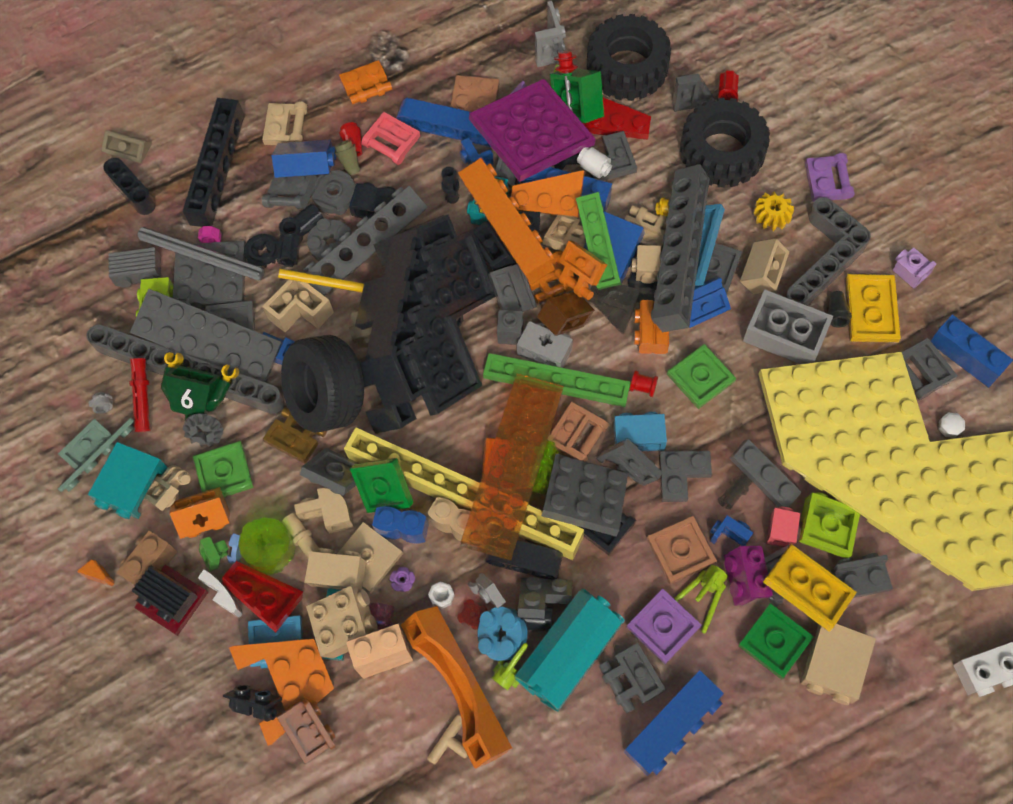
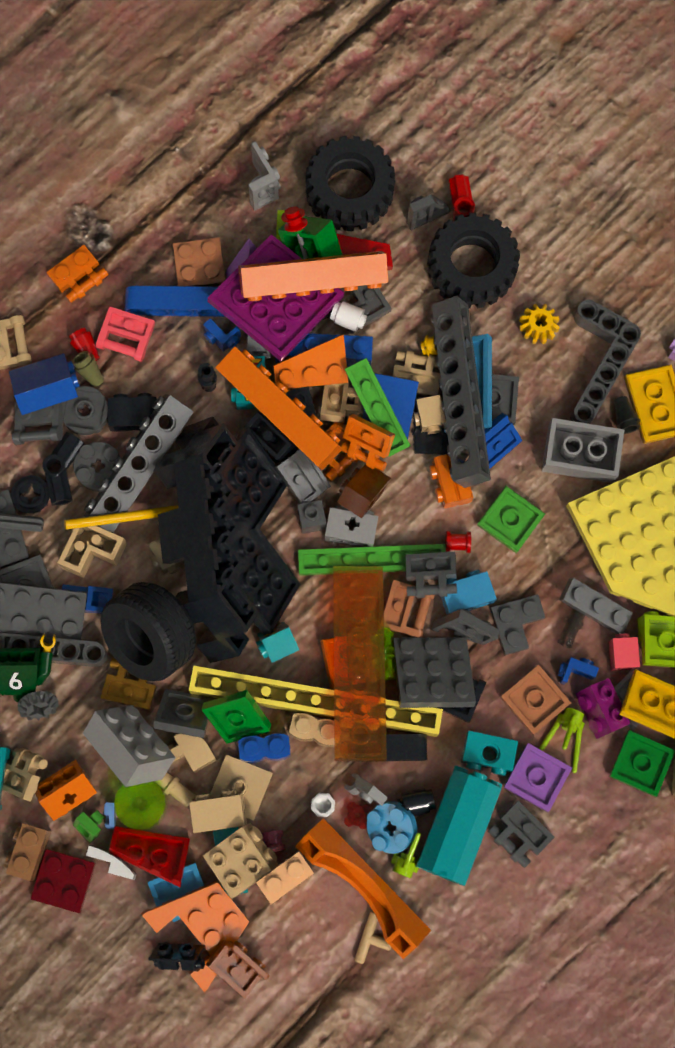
camera: 25 degrees left, 10 degrees up
black brick [132,565,198,623] -> none
bright green plate [193,441,254,497] -> none
medium lavender plate [390,567,415,592] -> none
dark grey plate [518,577,573,619] -> none
clear smoke wing [589,284,640,334] -> none
blue brick [624,670,724,776] -> none
tan brick [740,239,789,294] -> none
medium lavender plate [805,153,855,202] -> none
none -> light grey brick [83,705,176,787]
none -> orange brick [238,251,388,301]
none -> teal brick [256,622,299,663]
none -> dark grey plate [406,551,457,598]
none -> teal brick [461,731,518,776]

